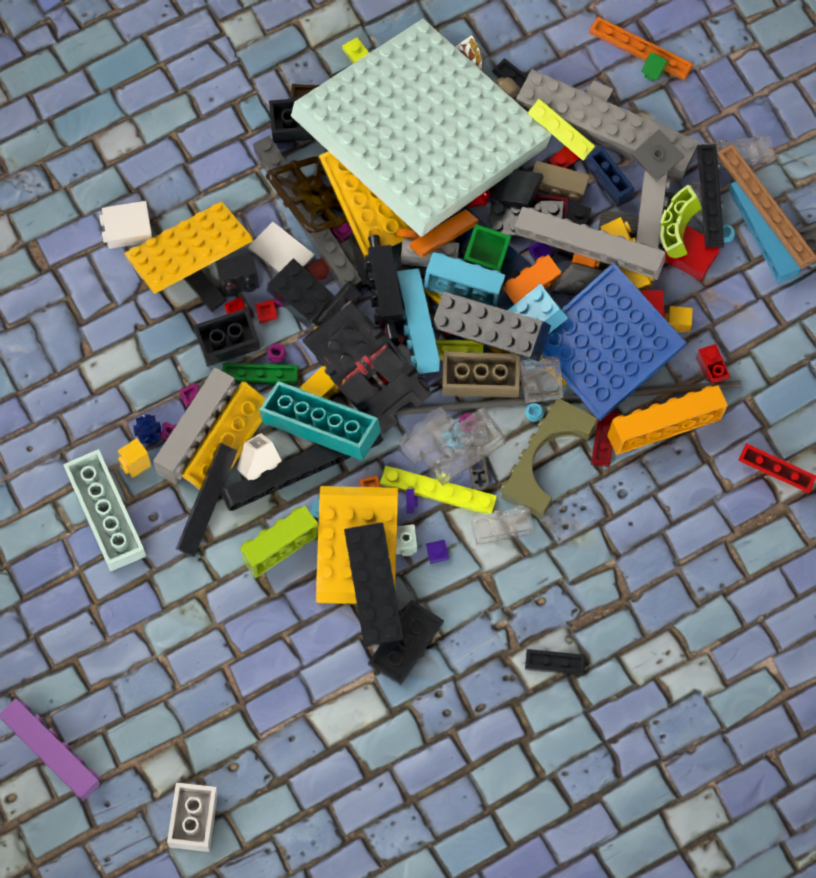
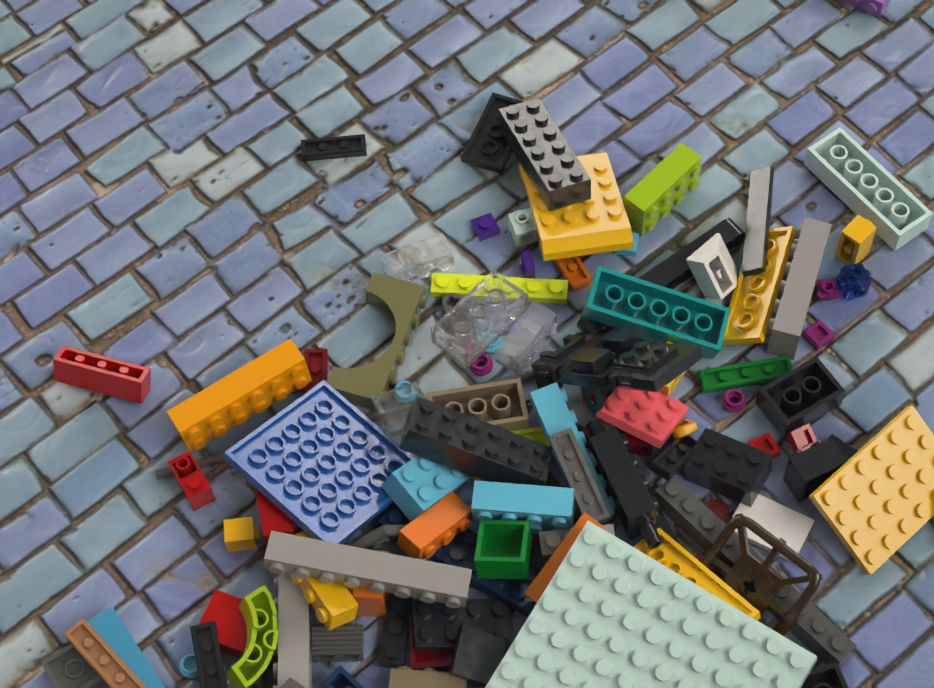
camera: 170 degrees right, 10 degrees down
none -> flat silver plate [548,428,610,523]

